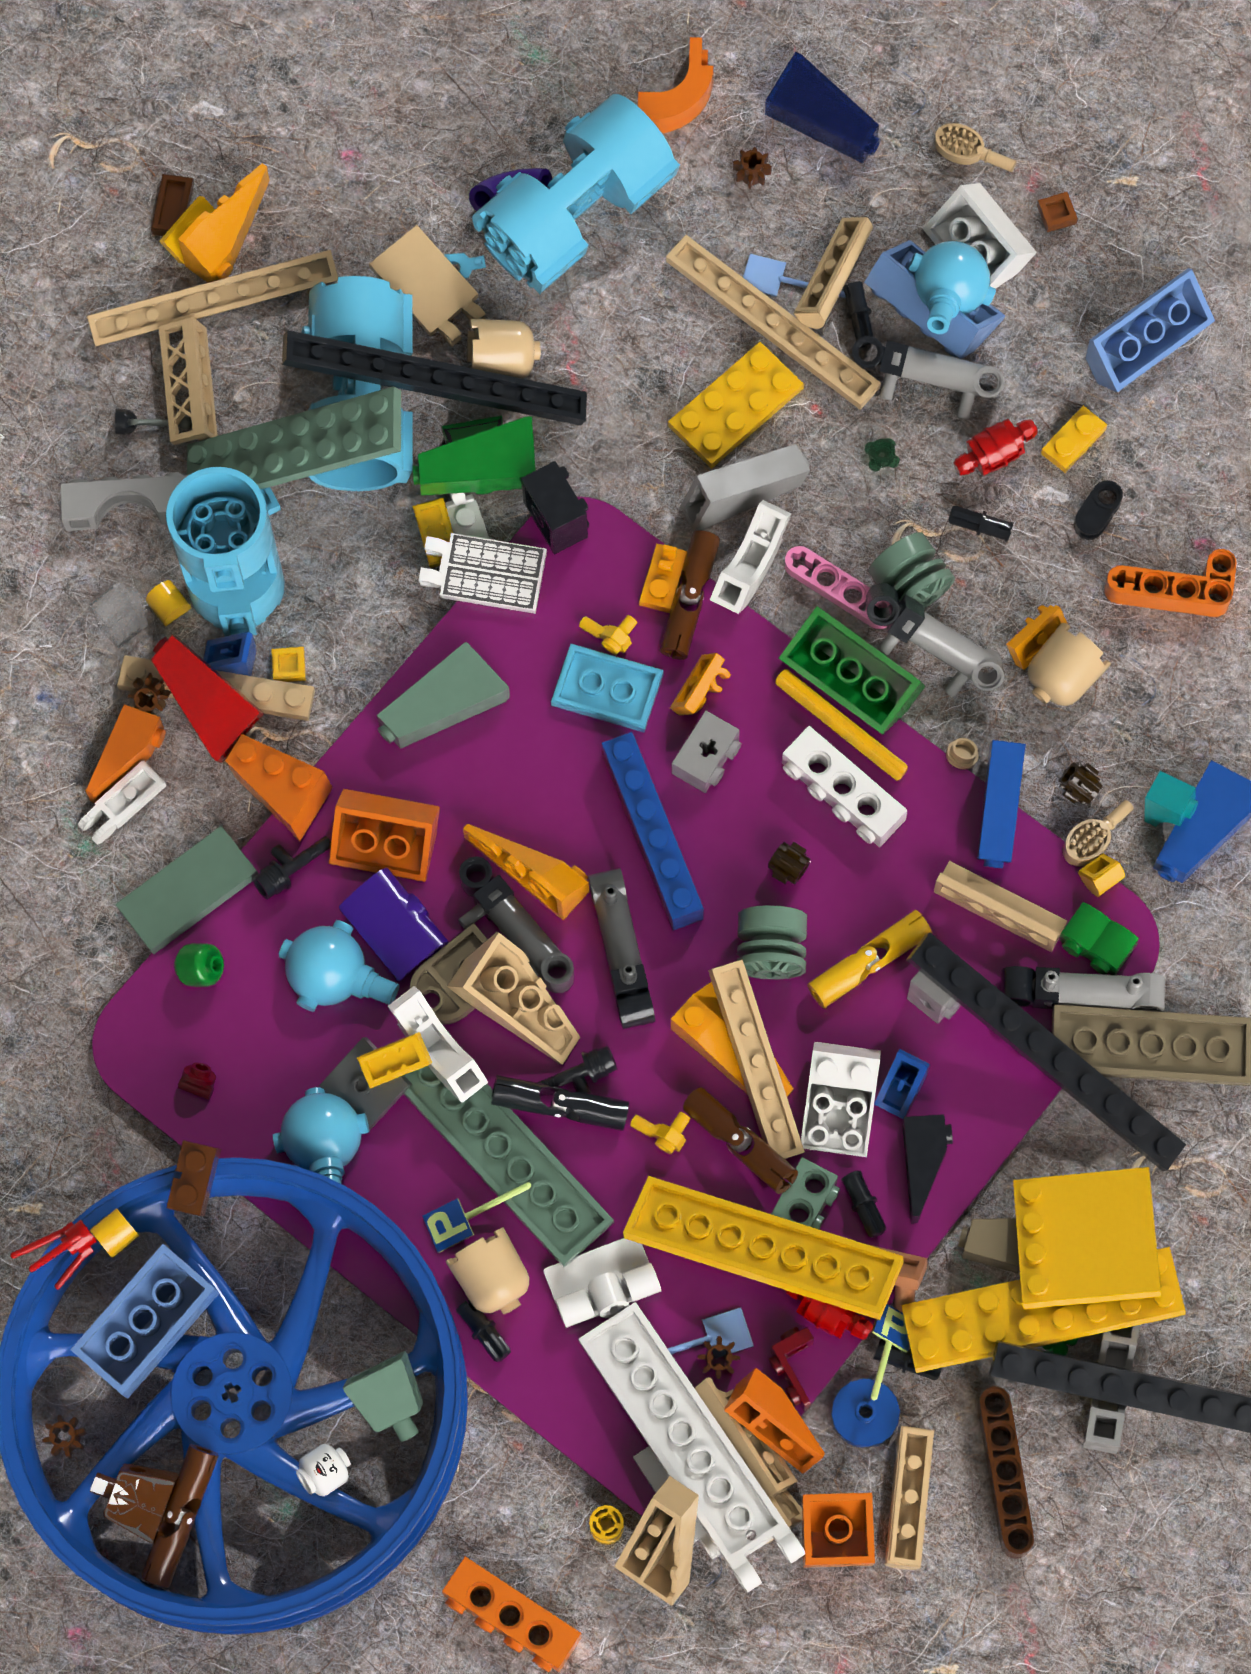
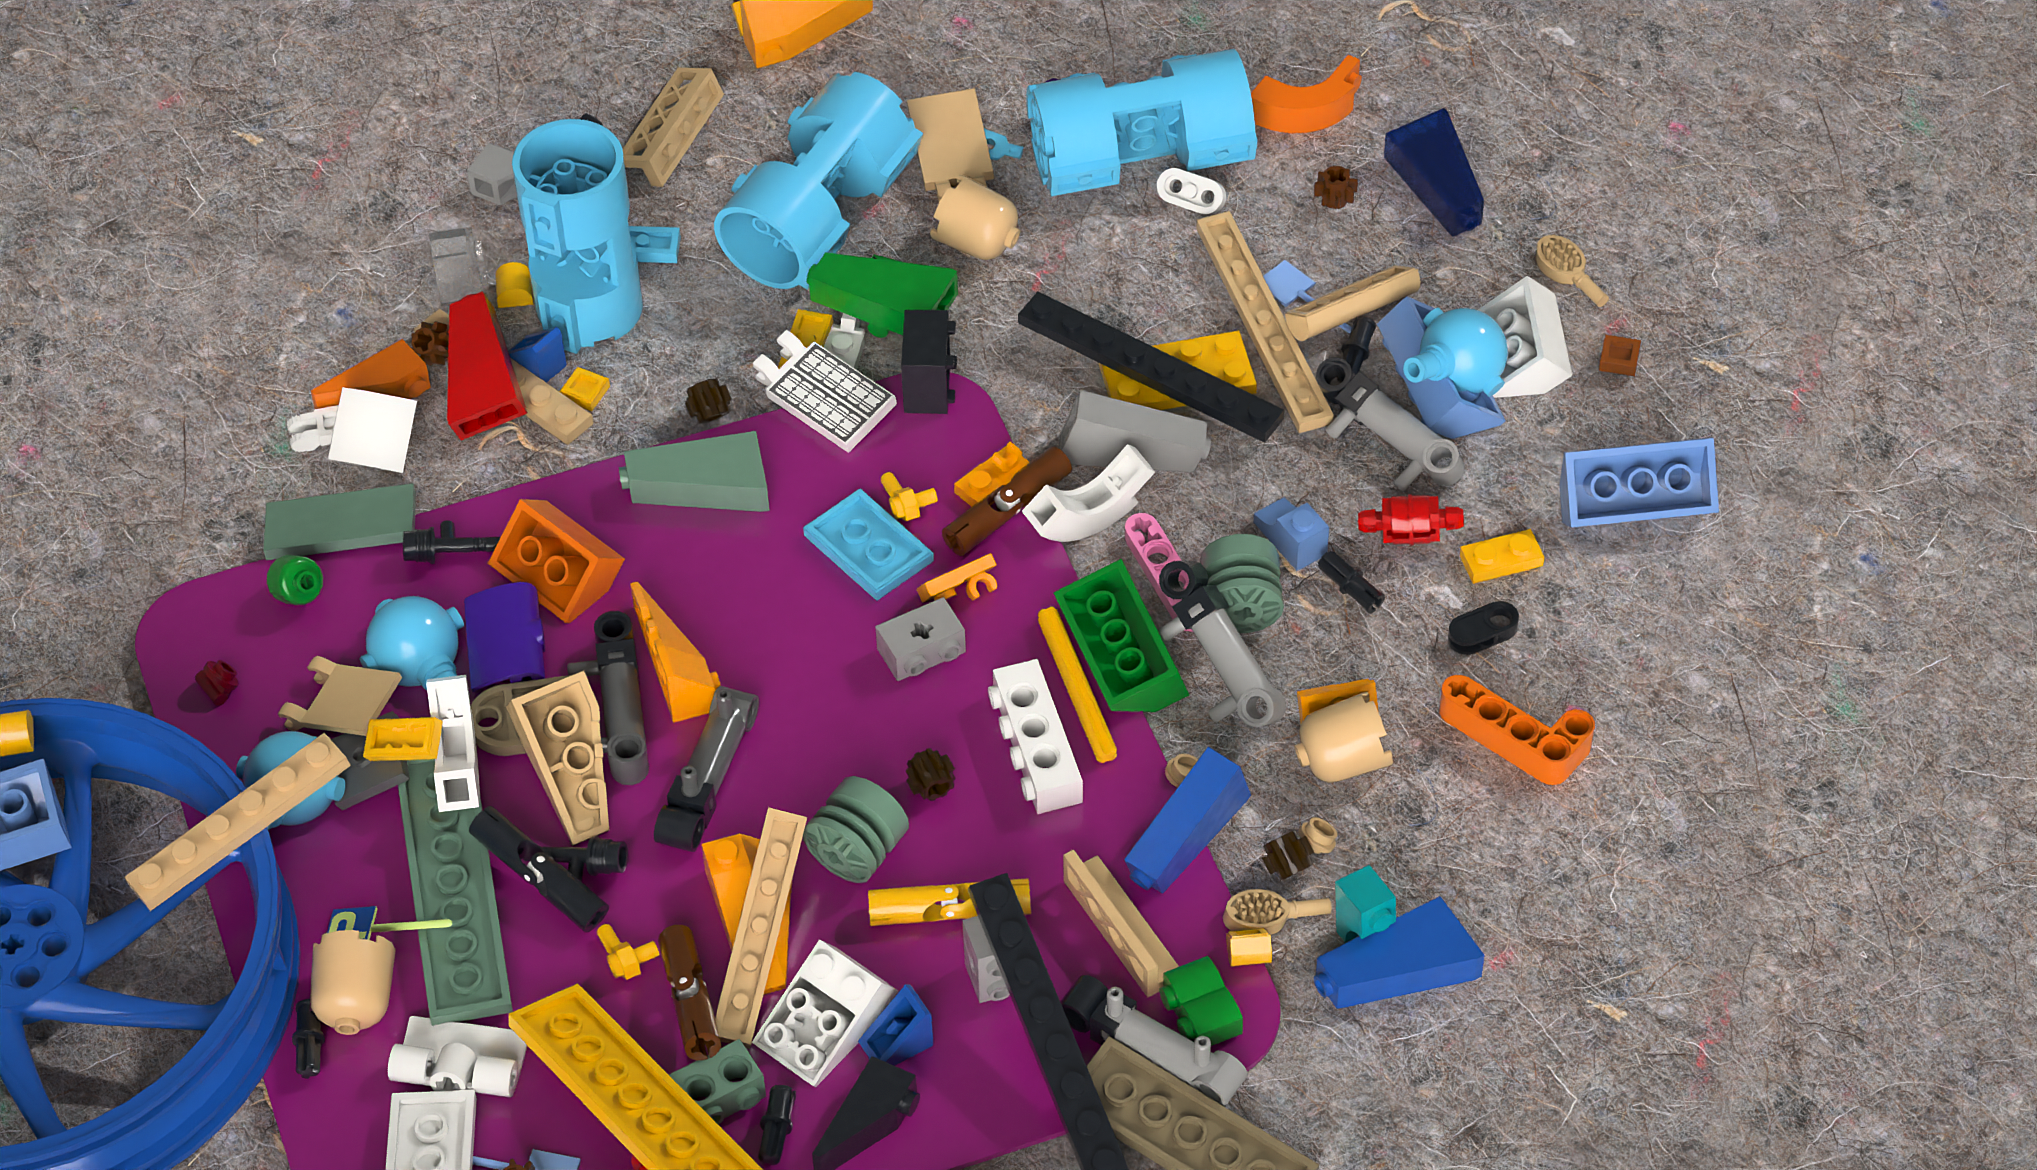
camera: 30 degrees right, 20 degrees down
tan plate [87,250,338,347] -> none
reddish brown piece [166,1140,221,1216] -> none
sand green plate [187,386,401,490] -> none
orange wedge [225,734,333,842] -> none
black plate [282,330,587,426] -> none
white head [296,1444,351,1496] -> none
sand green torso [343,1351,423,1442] -> none
blue brick [602,732,704,931] -> none
clear green plate [864,438,900,472] -> none
none -> tan plate [124,732,351,911]
none -> tan flag [278,656,402,736]
none -> white slope [328,387,417,474]
none -> dark brown gear [685,378,732,424]
none -> black plate [1018,291,1284,443]
none -> white plate [1157,168,1226,215]
none -> medium blue arch [1253,497,1329,571]
none -> tan plate [1299,817,1337,854]

